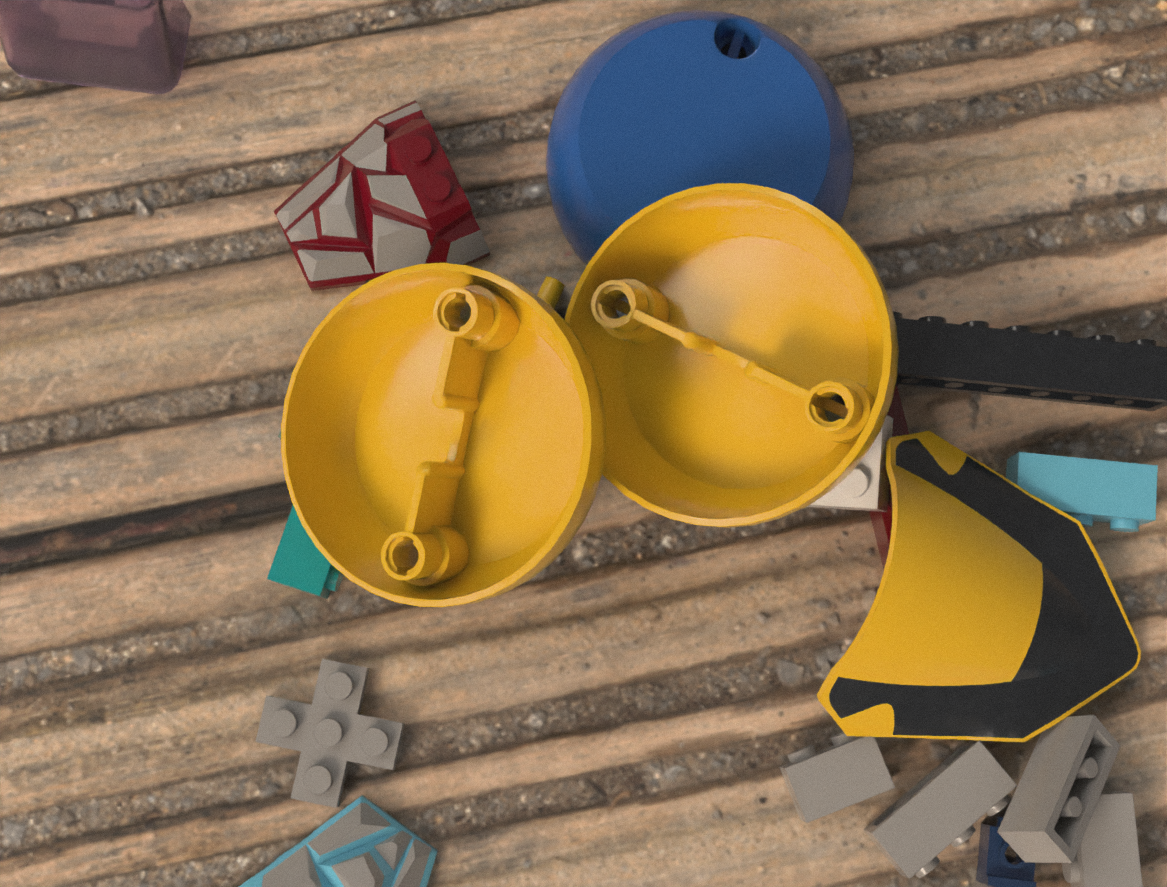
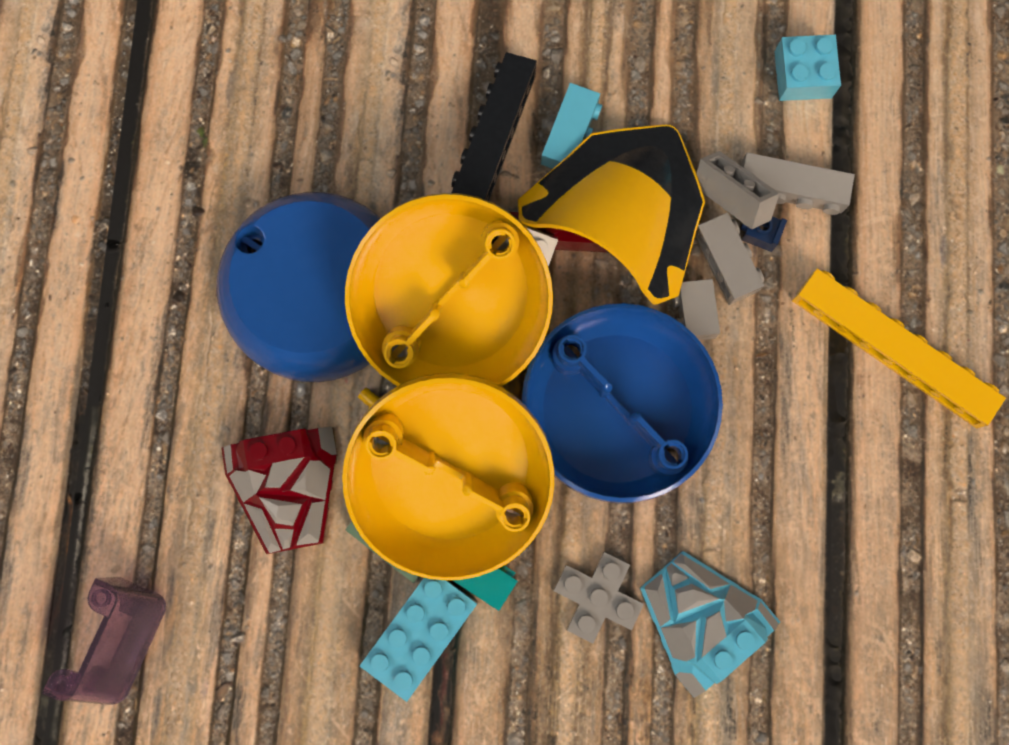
camera: 75 degrees left, 0 degrees up
none -> medium azure brick [360,578,478,702]
none -> blue cylinder [521,303,723,503]

